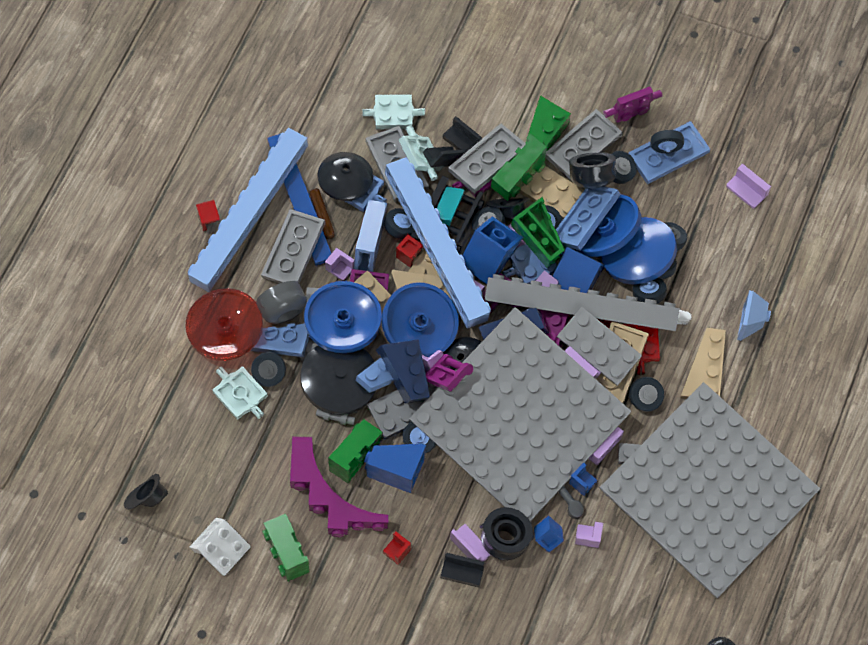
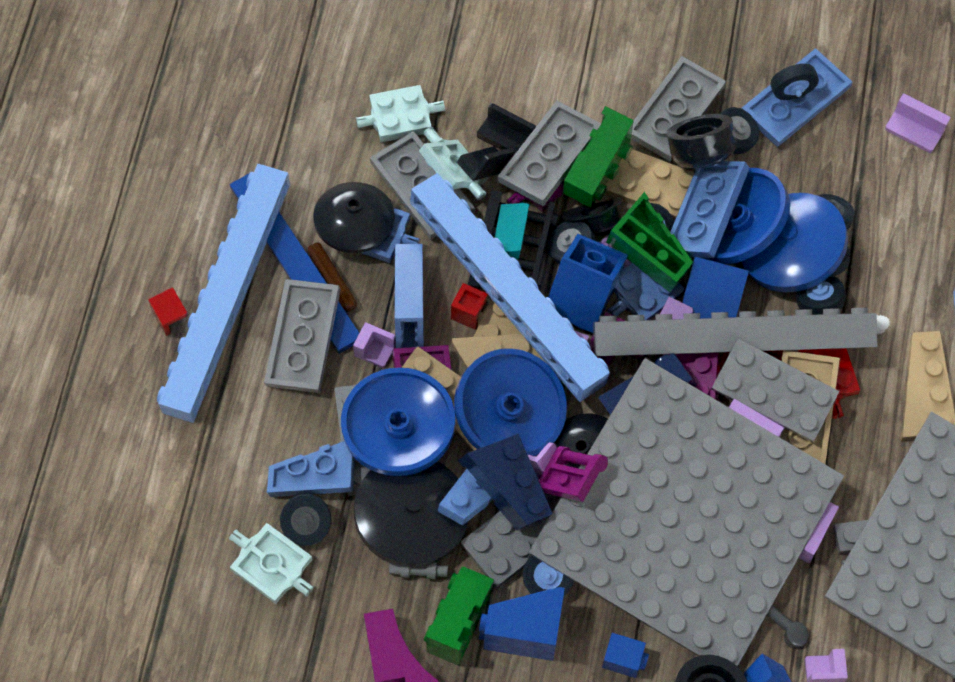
camera: 10 degrees left, 0 degrees up
clear red dish [185,288,263,361] -> none
dark grey piece [256,281,307,324] -> none
black wheel [384,208,414,239] -> none
green wedge [526,95,571,152] -> none
blue panel [569,463,597,496] -> none
magenta plate [603,87,663,123] -> none
black wheel [629,377,664,412] -> none
none -> blue brick [602,633,649,678]

